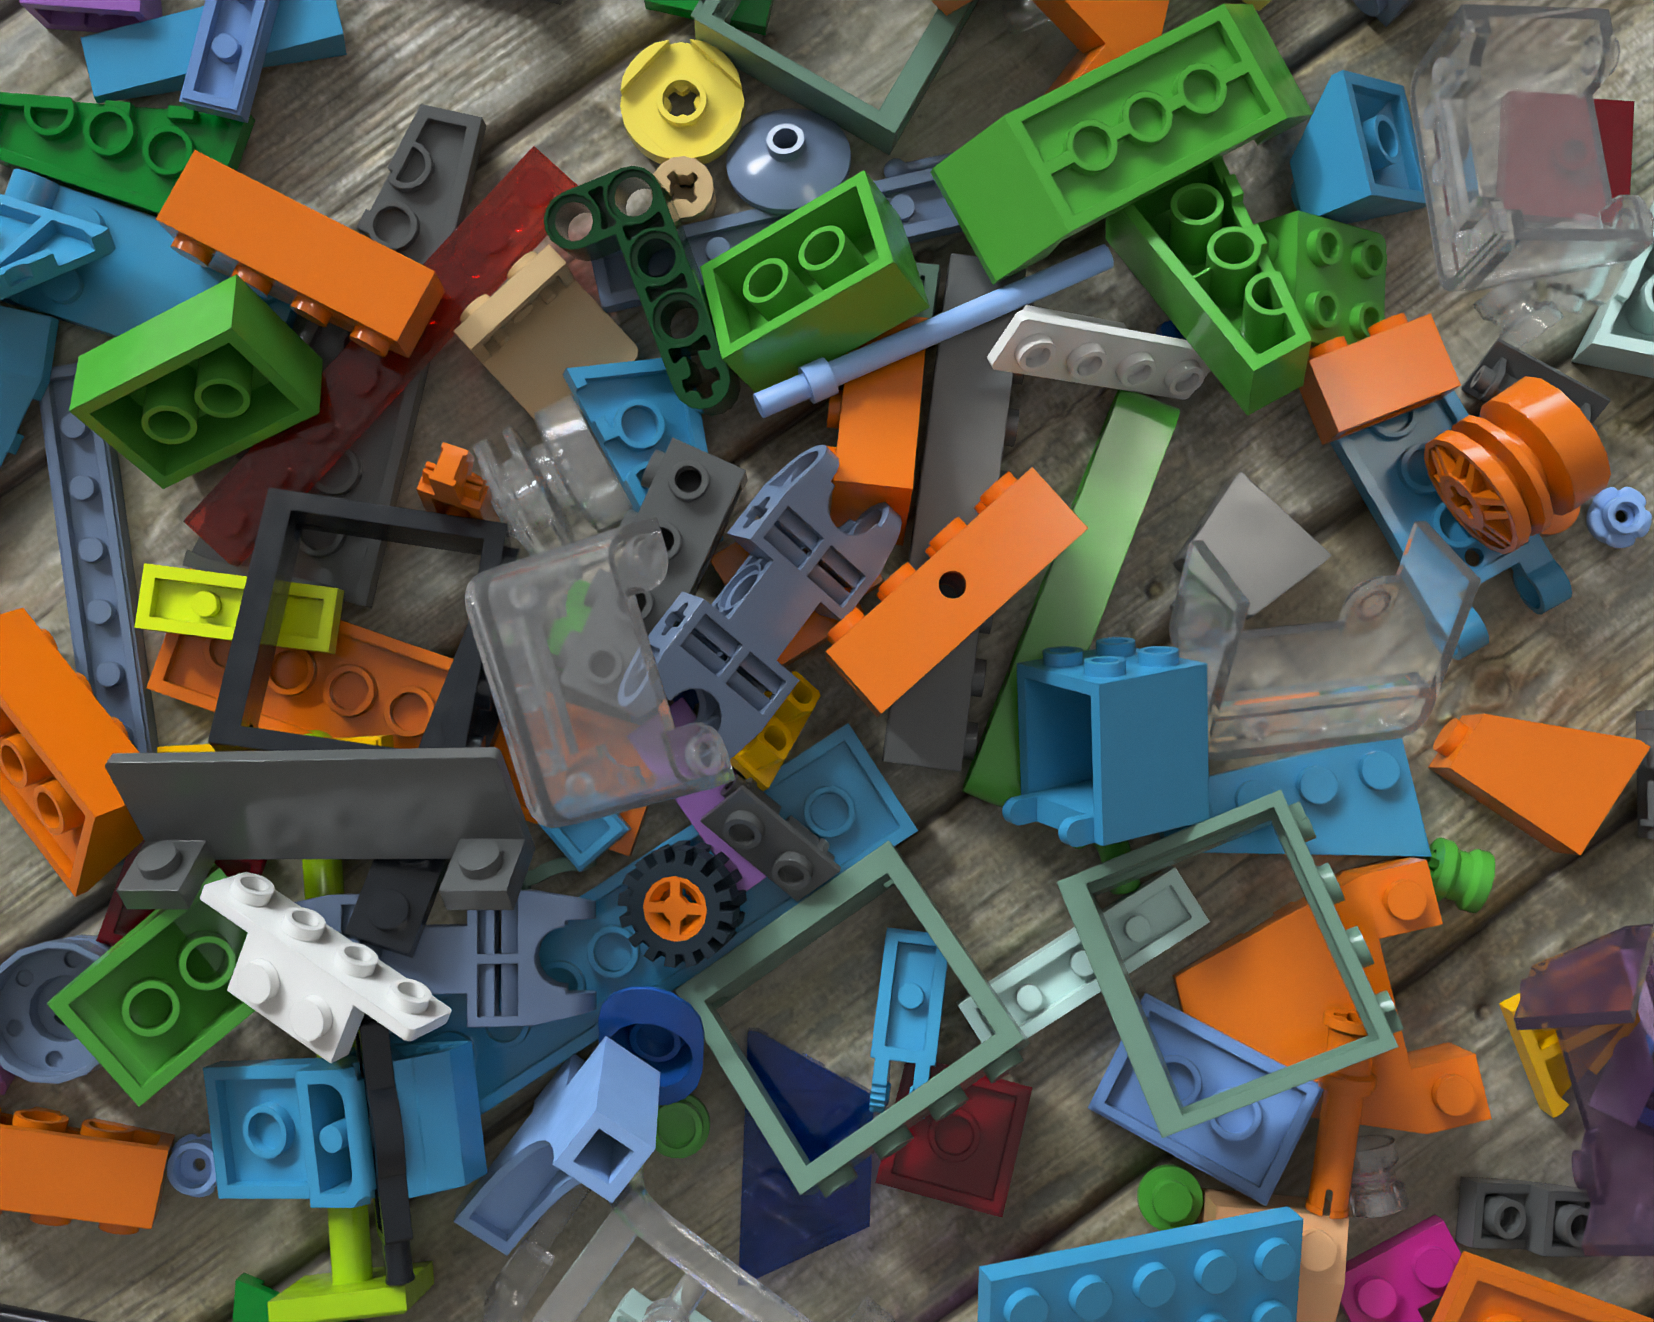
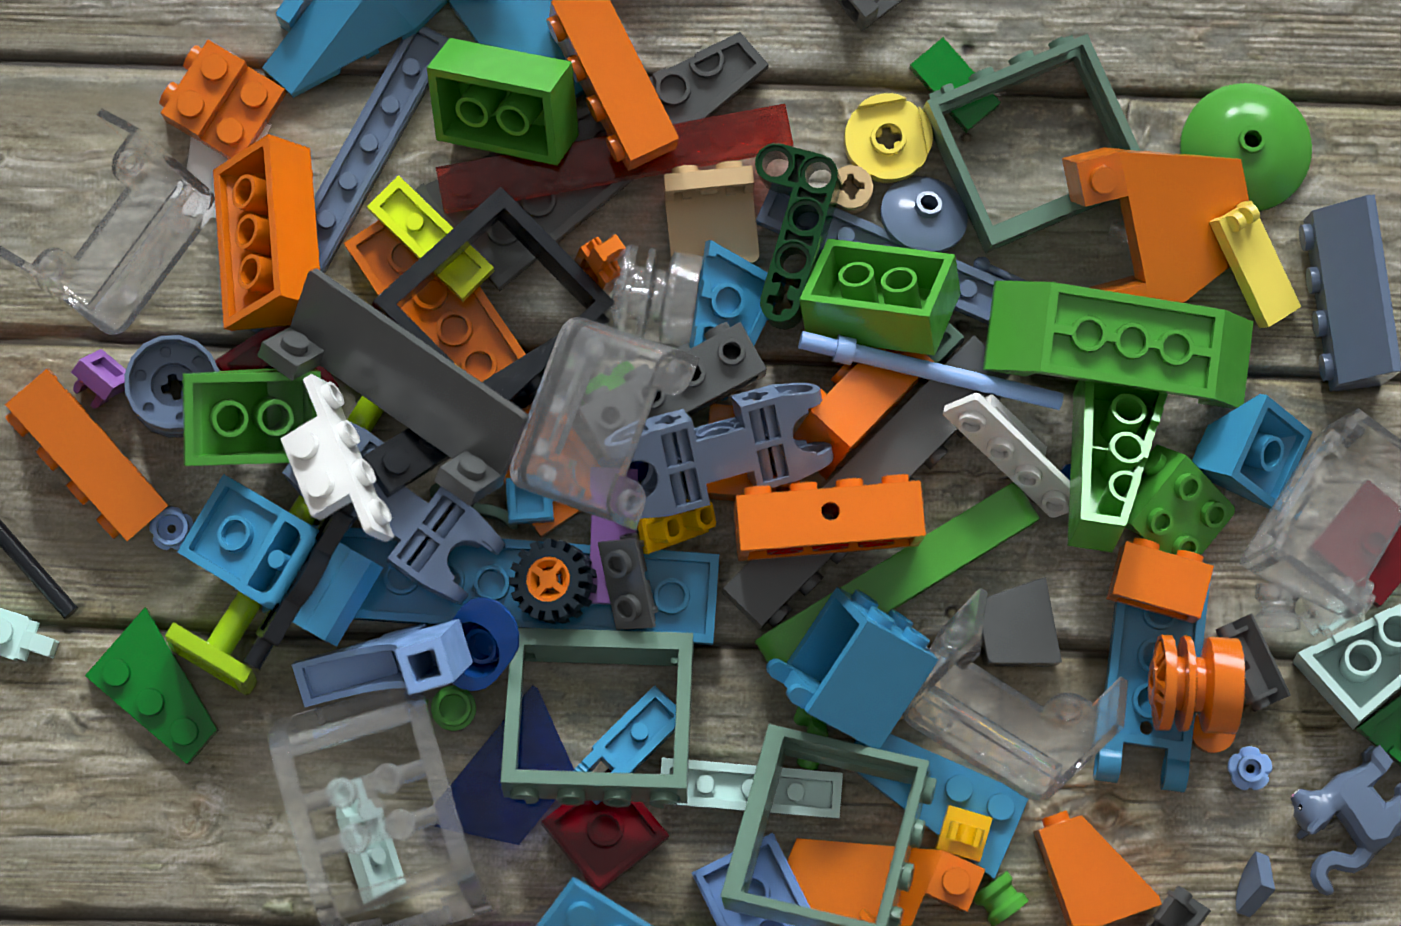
camera: 30 degrees right, 5 degrees down
none -> yellow tile [935,804,993,862]

